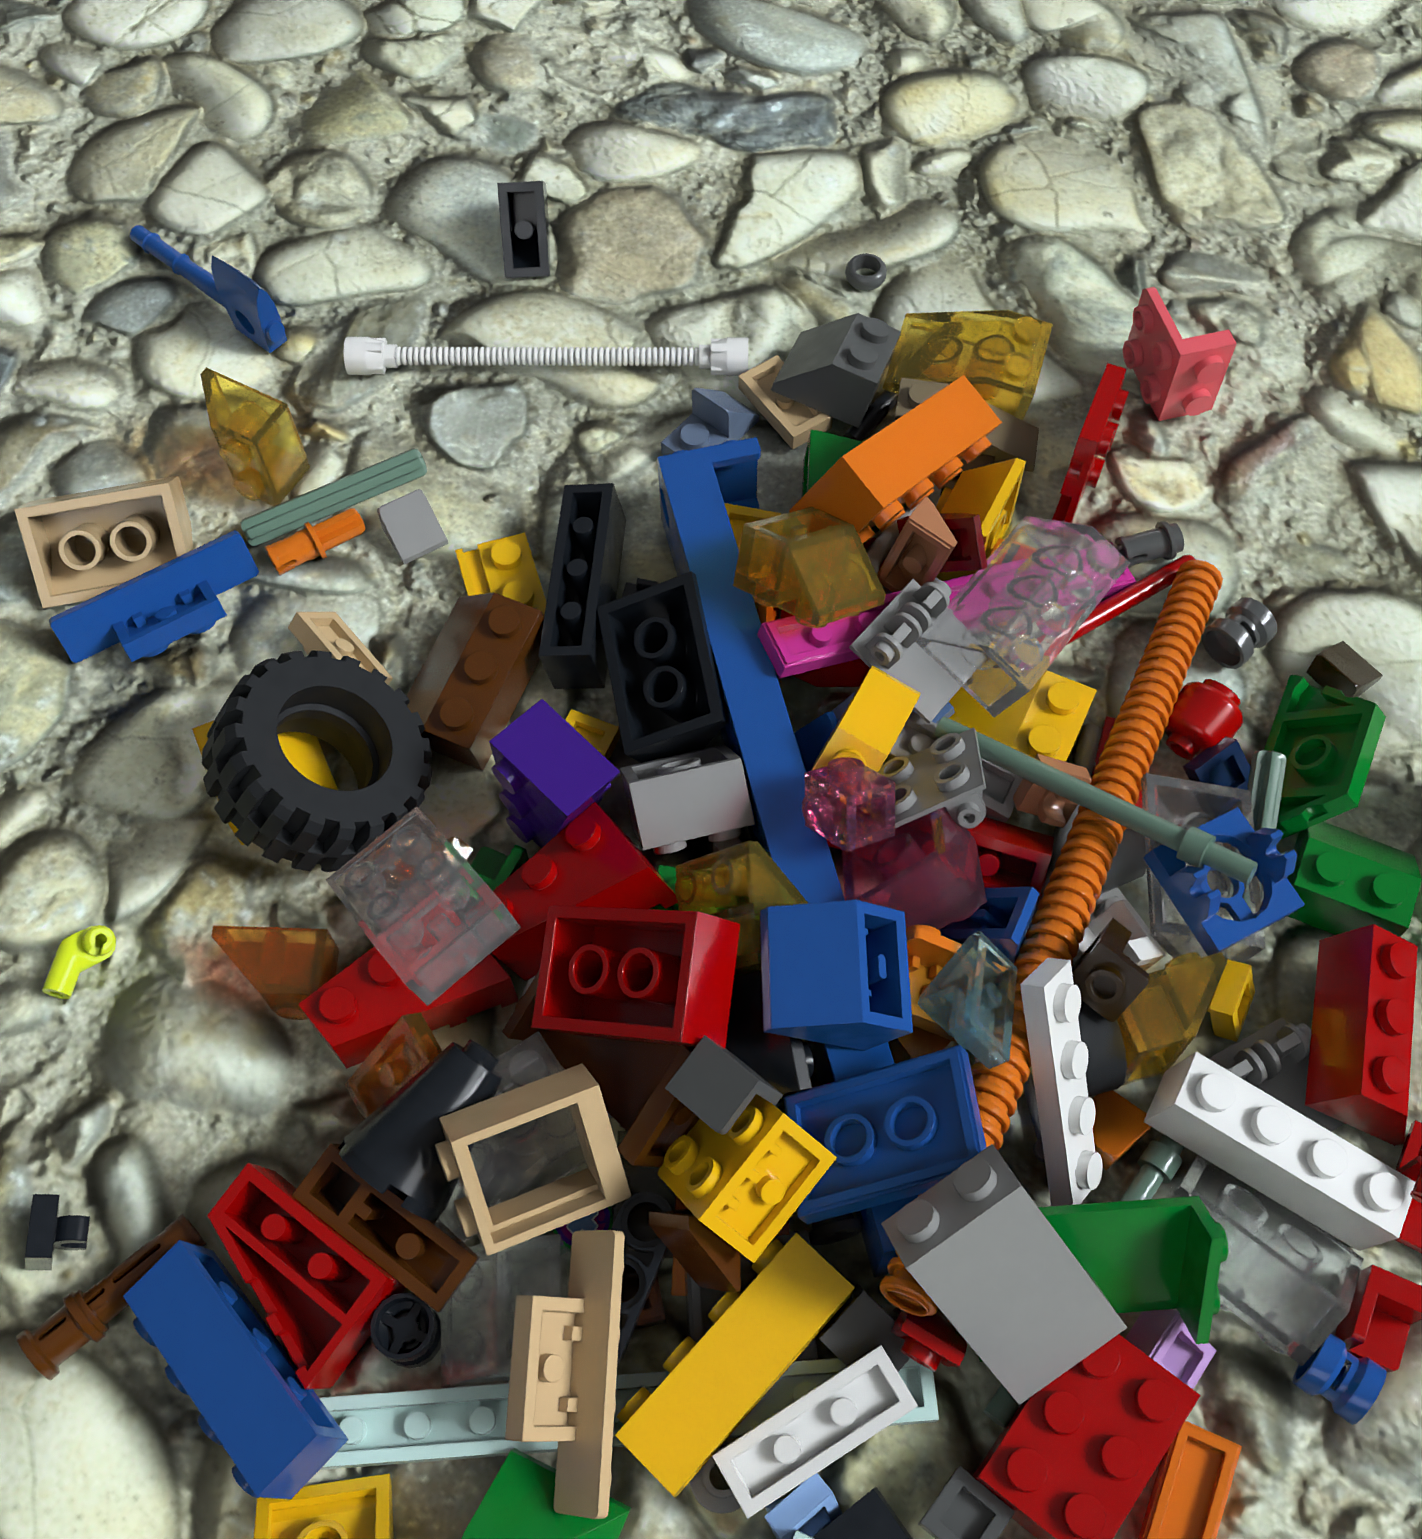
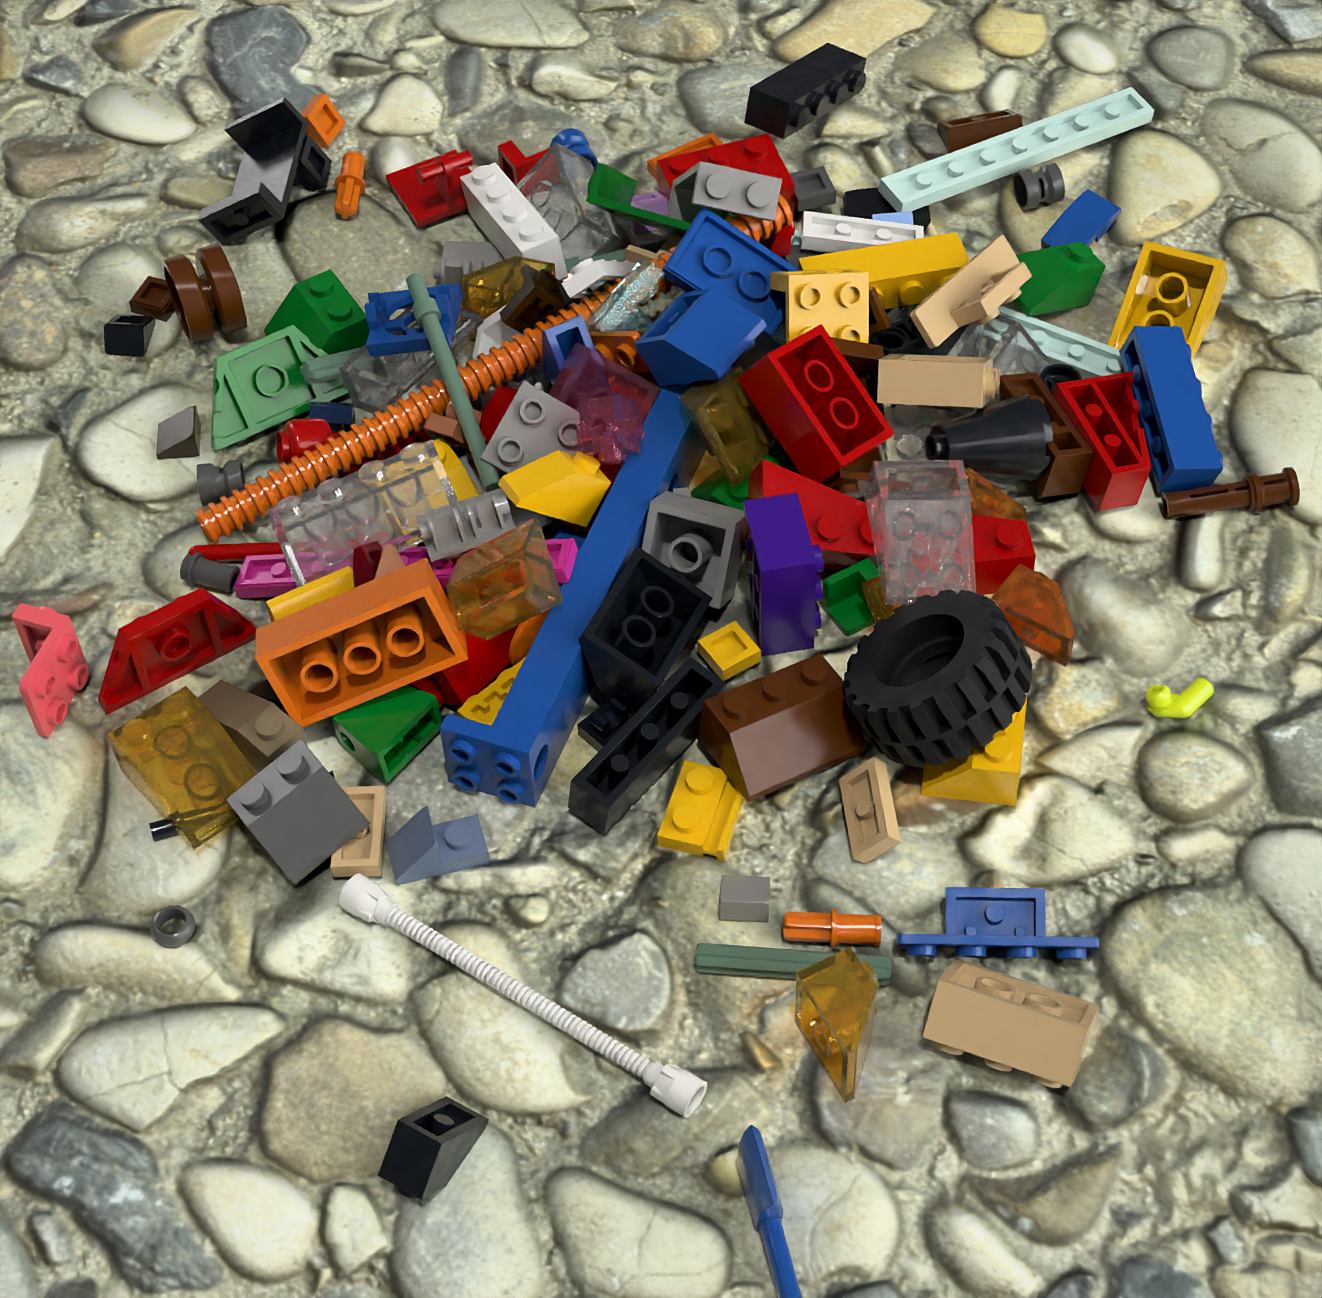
camera: 145 degrees left, 10 degrees down
black tile [25,1194,90,1270] -> none
dark grey panel [665,1035,783,1135] -> none
red slope [1305,924,1418,1146] -> none

